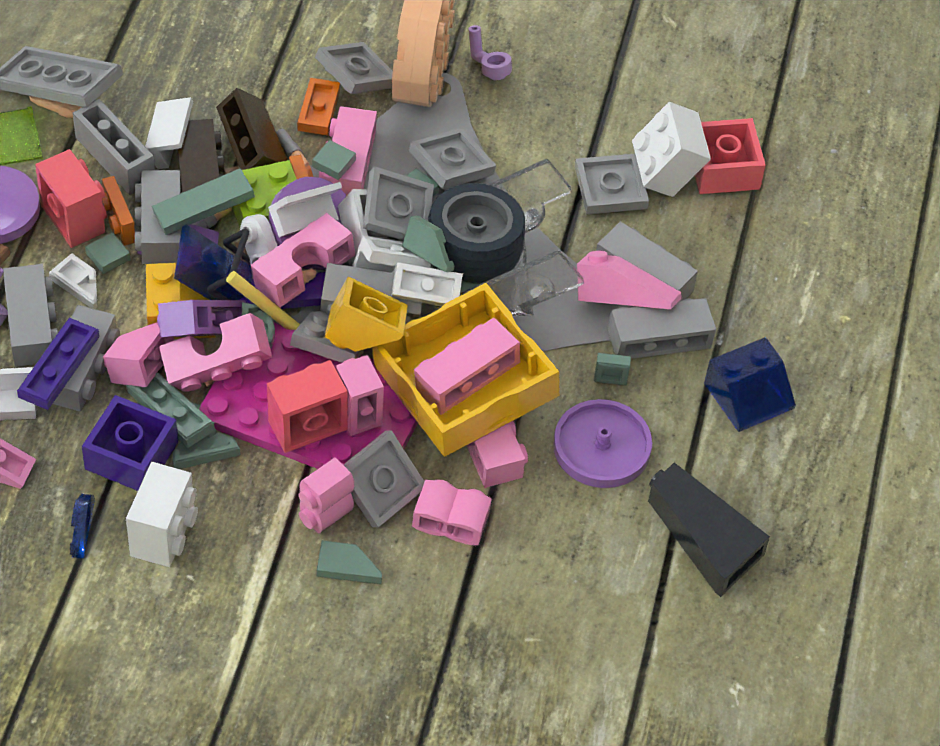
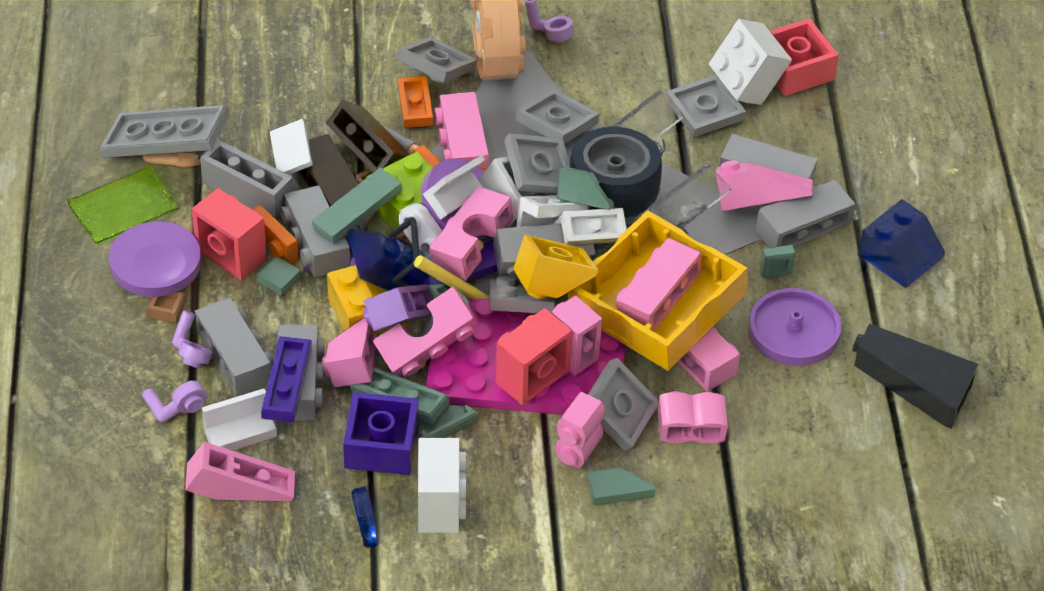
camera: 15 degrees left, 5 degrees down
white tile [49,253,97,309] -> none
sand green tile [312,140,356,180] -> none

